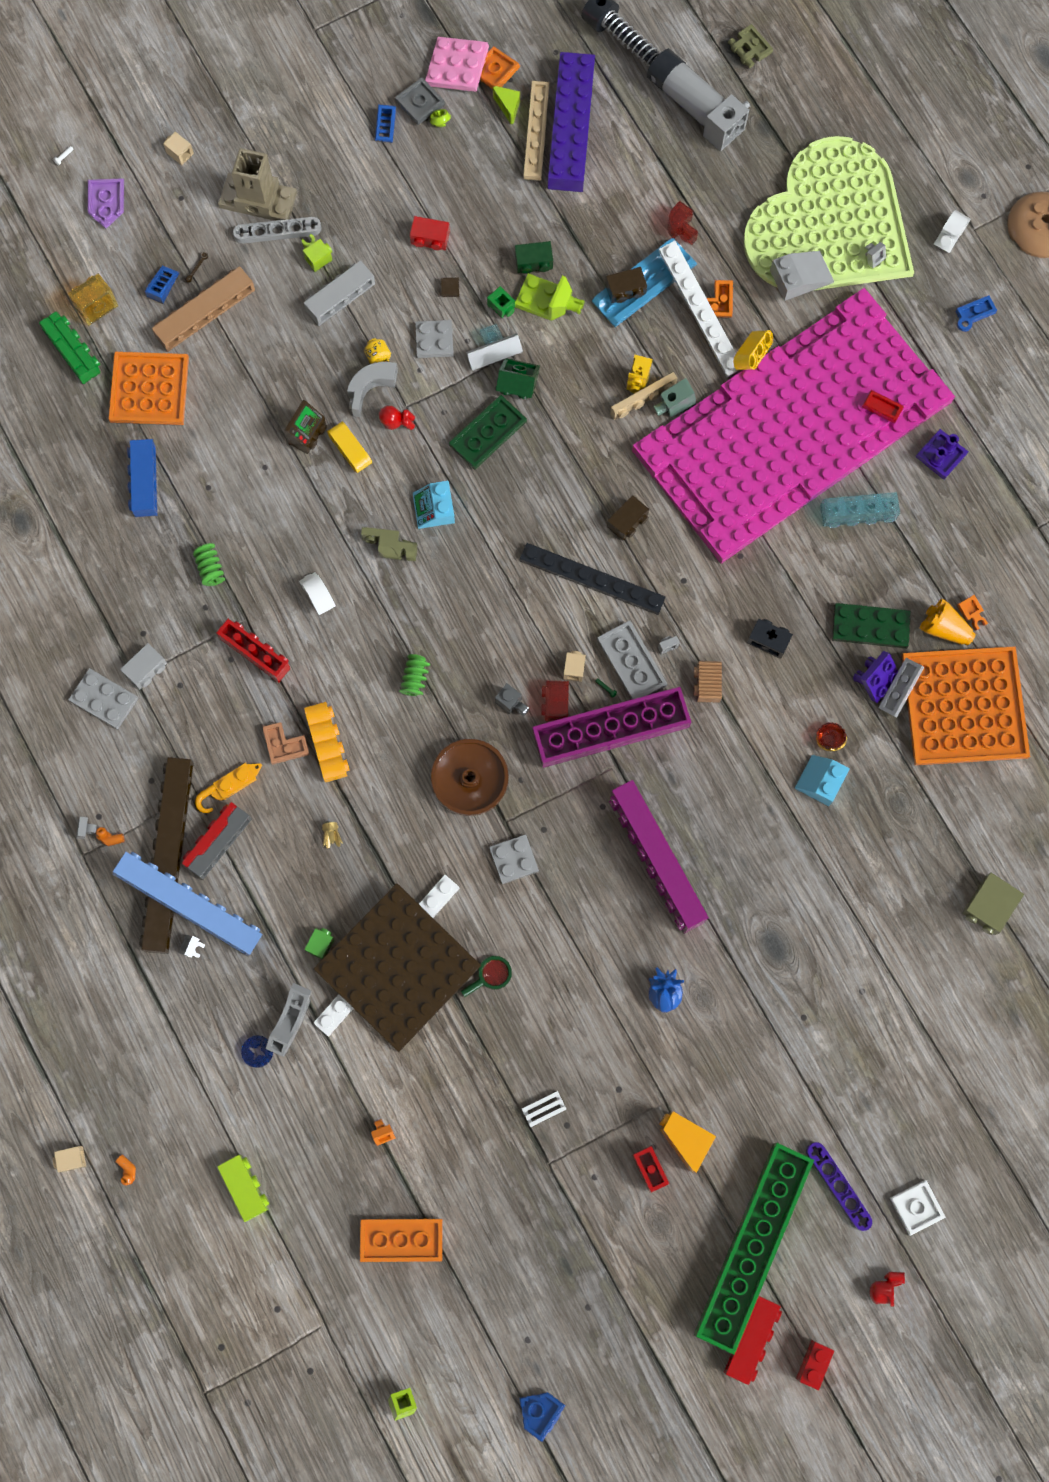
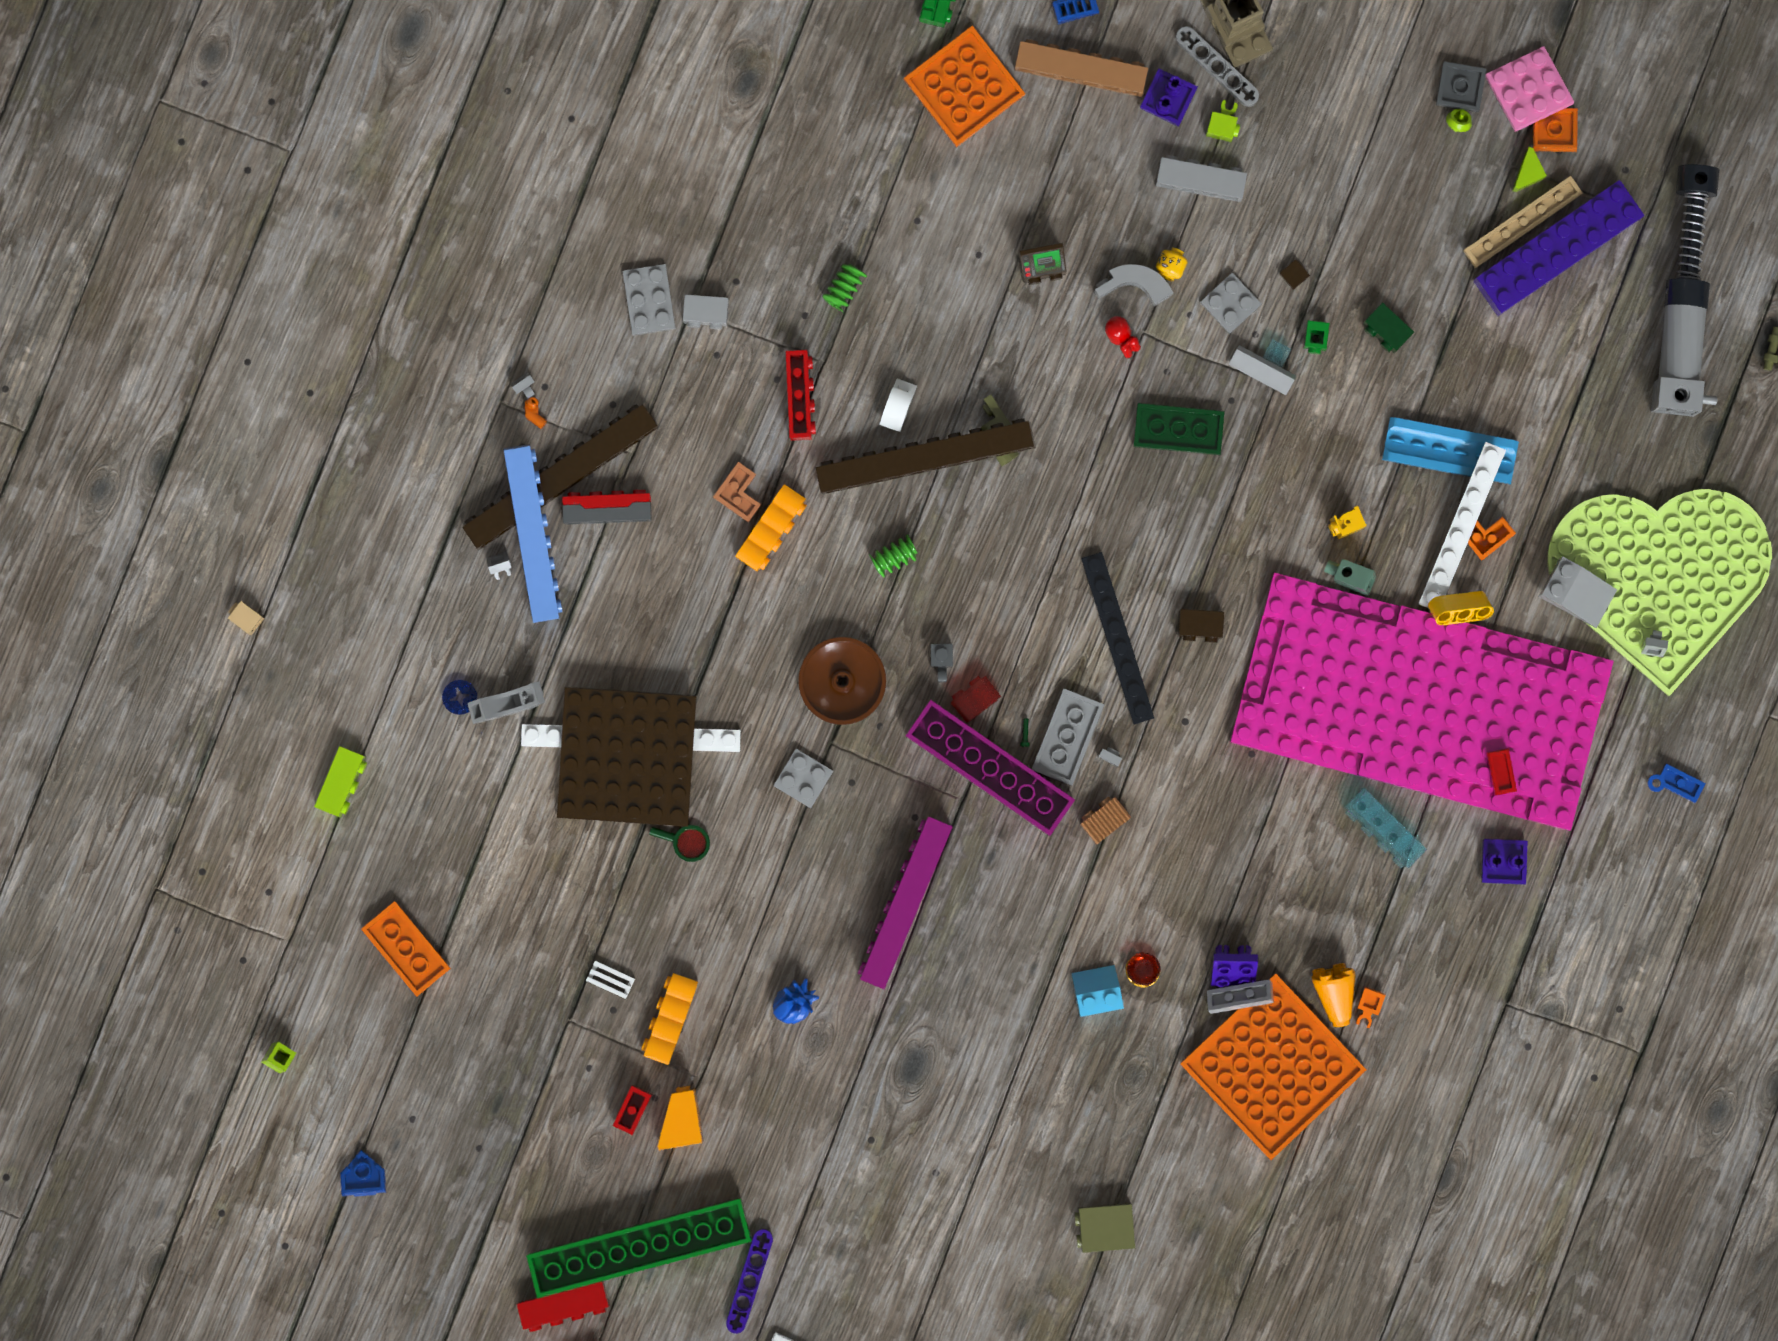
camera: 55 degrees right, 10 degrees up
orange arm [115,1154,136,1186] -> none
blue brick [127,439,158,517] -> none
dark brown hinge [185,252,208,283] -> none
light orange plate [195,763,262,813] -> none
bright green brick [304,928,335,959] -> none
pearl gold piece [322,819,343,849] -> none
yellow beam [327,421,372,473] -> none
orange tile [371,1119,396,1146] -> none
blue slope [375,104,396,143] -> none
red brick [410,216,450,250] -> none
medium azure slope [412,481,455,529] -> none
dark green slope [496,358,540,399] -> none
lime plate [515,273,585,321] -> none
tan brick [563,651,586,682] -> none
dark brown brick [605,267,647,303] -> none
tan plate [610,372,677,420] -> none
clear red brick [667,201,698,245] -> none
black brick [747,618,793,659] -> none
dark green plate [832,603,911,649] -> none
white brick [934,210,971,253] -> none
none -> light orange brick [641,973,698,1065]
none -> dark brown brick [815,418,1036,494]
none -> dark purple plate [1140,68,1198,127]

